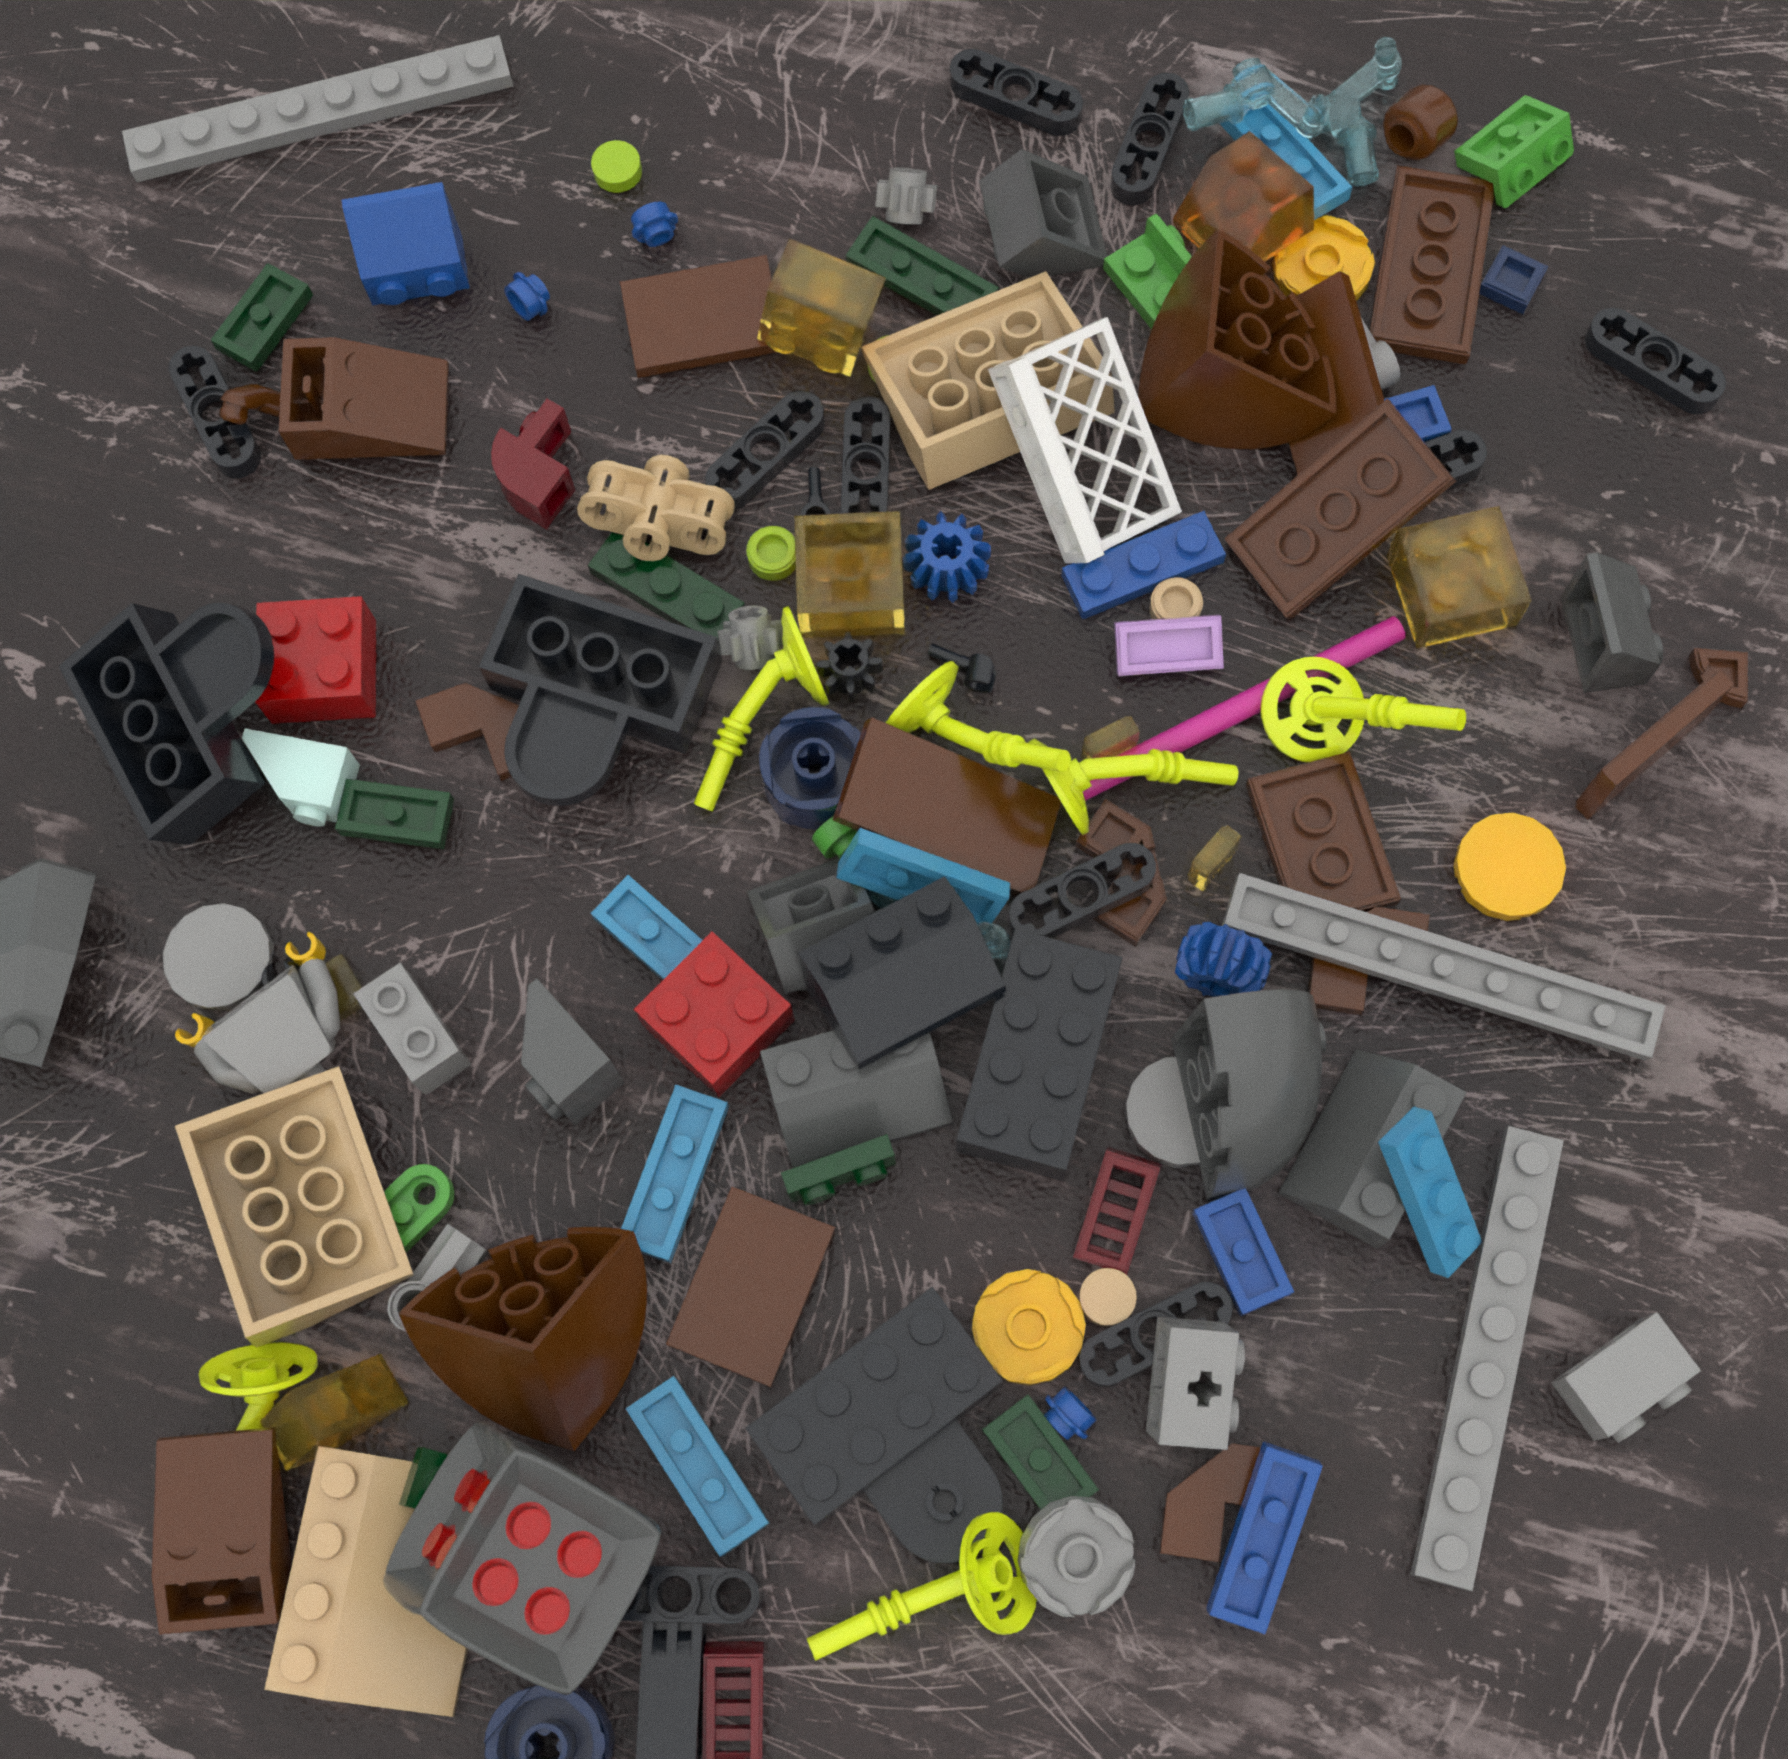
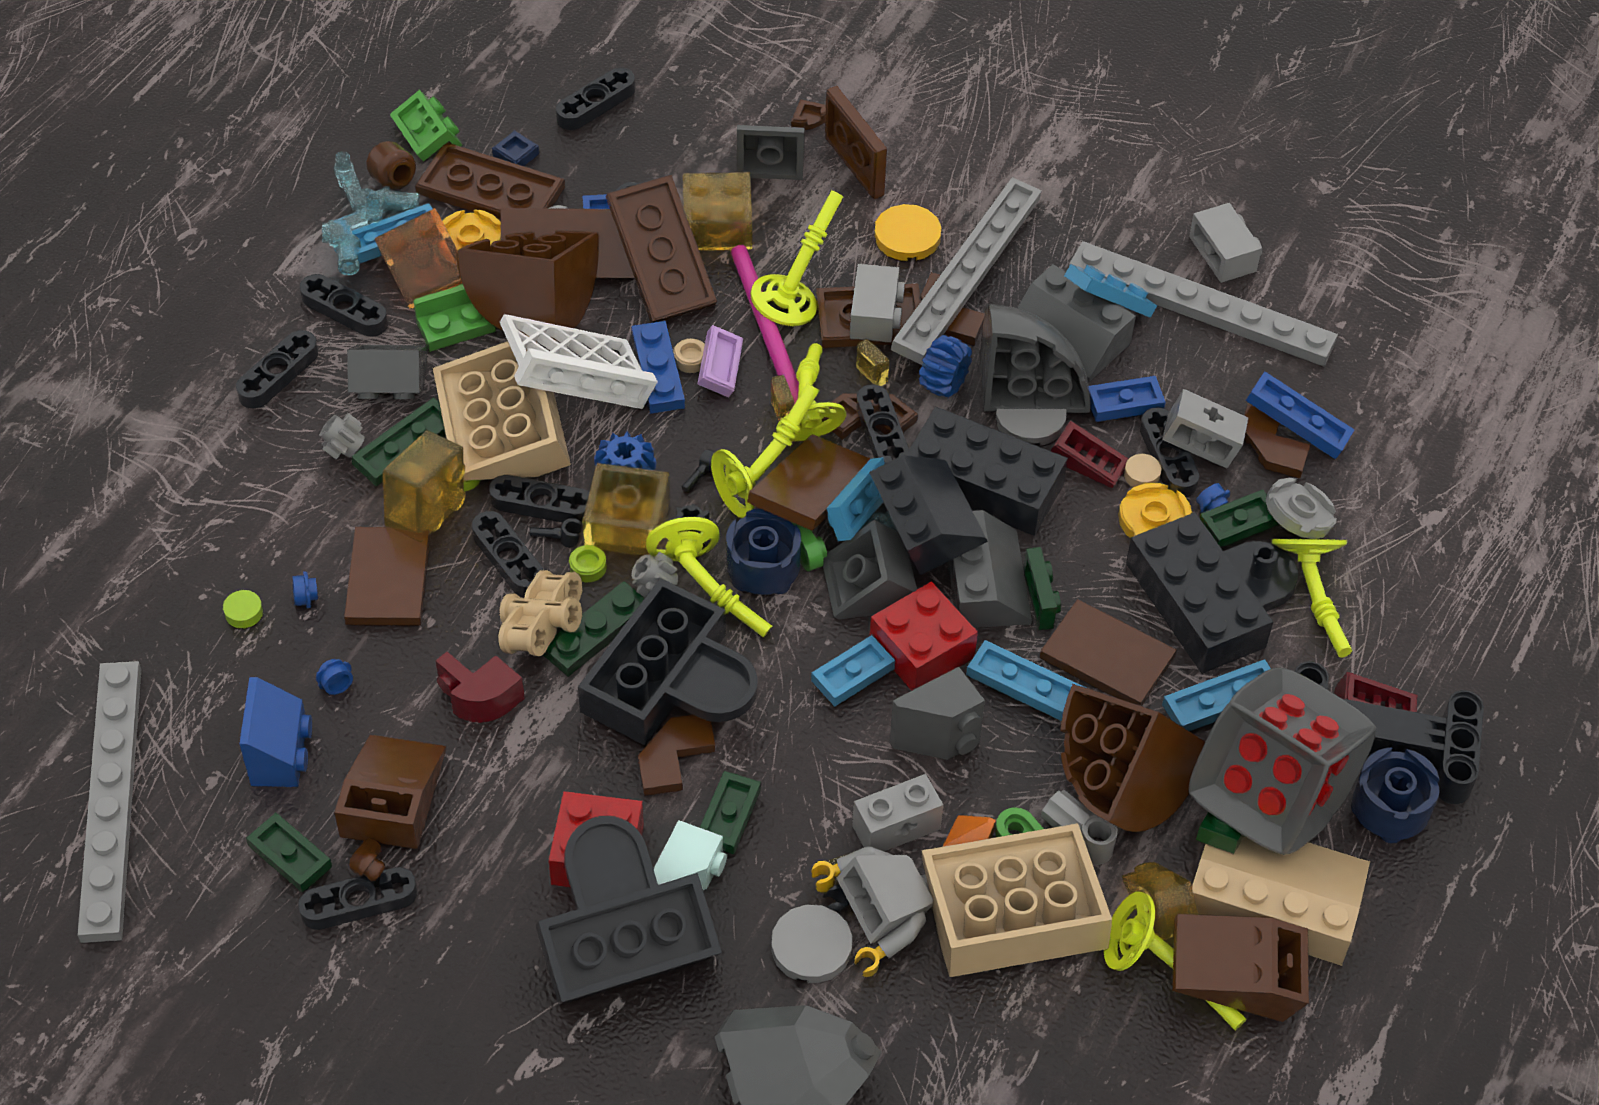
camera: 85 degrees left, 20 degrees down
none -> light grey brick [850,264,905,342]
none -> orange slope [942,815,996,847]

